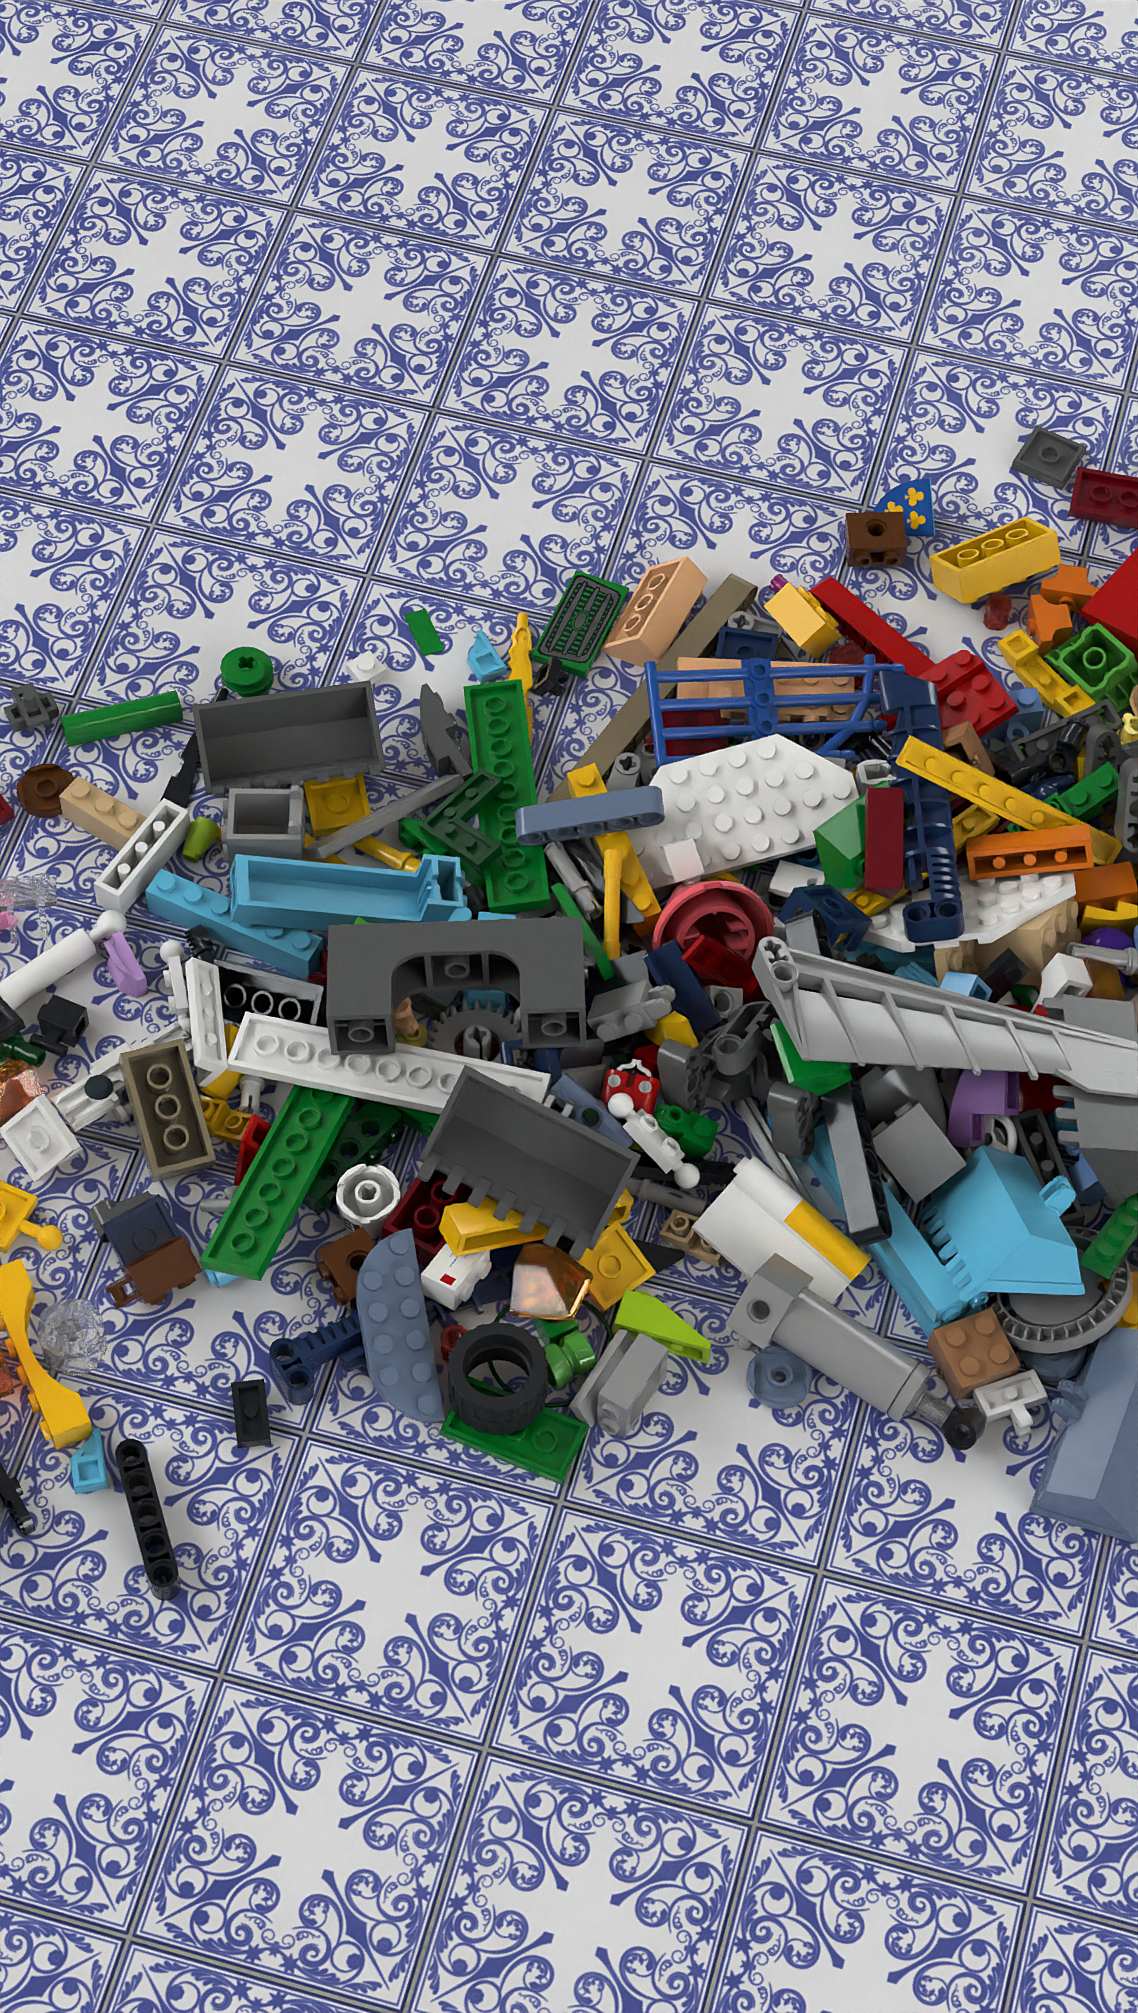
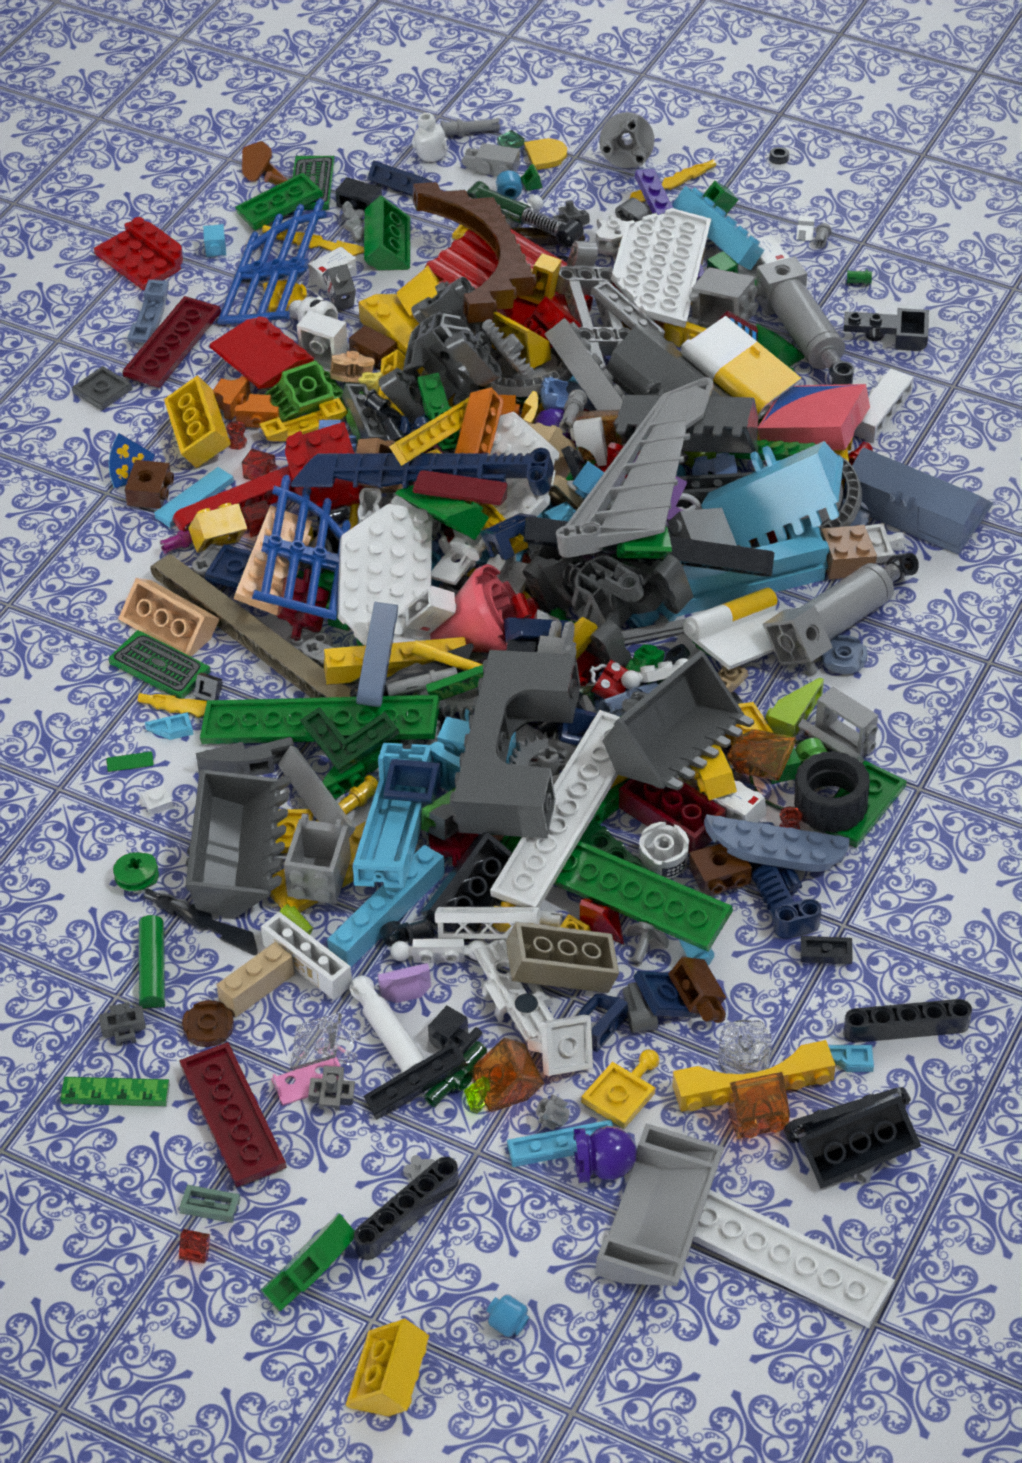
camera: 75 degrees left, 10 degrees down
none -> medium azure tile [154,467,234,528]
none -> clear red brick [242,448,278,480]
none -> dark blue tile [383,759,441,804]
none -> dark blue tile [575,994,628,1052]

